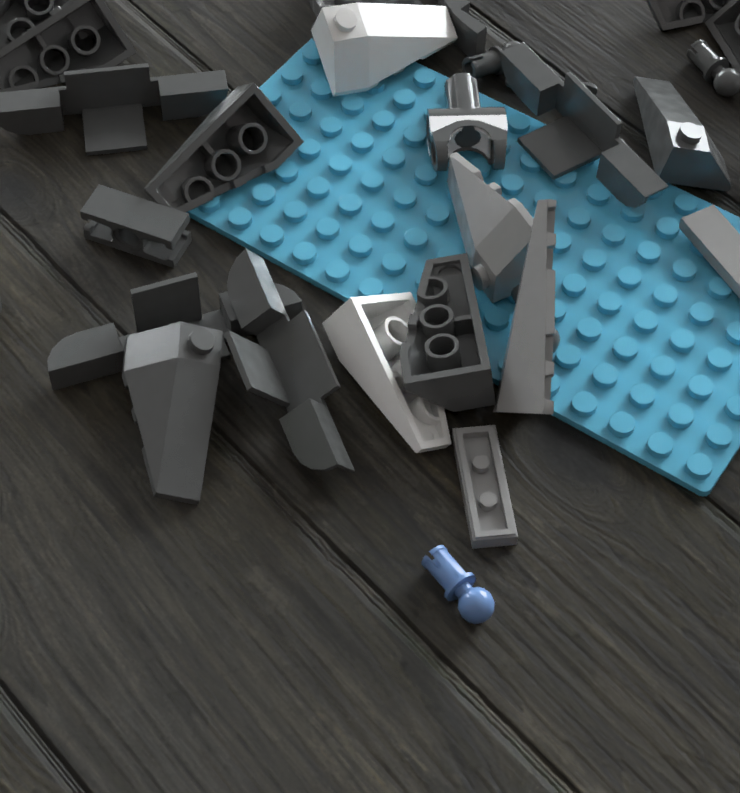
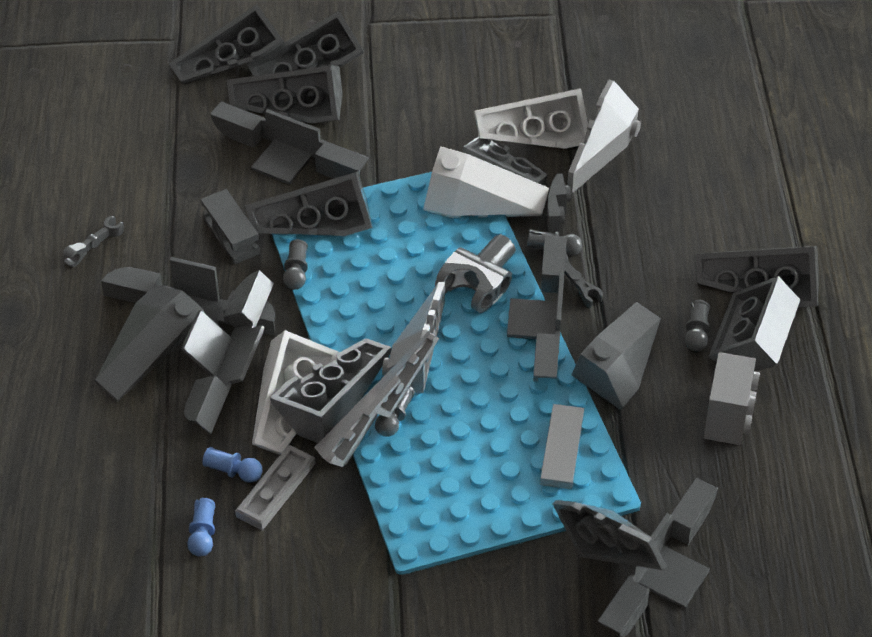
camera: 40 degrees right, 5 degrees down
none -> medium blue pin [202,447,263,482]
none -> dark grey pin [283,239,308,290]

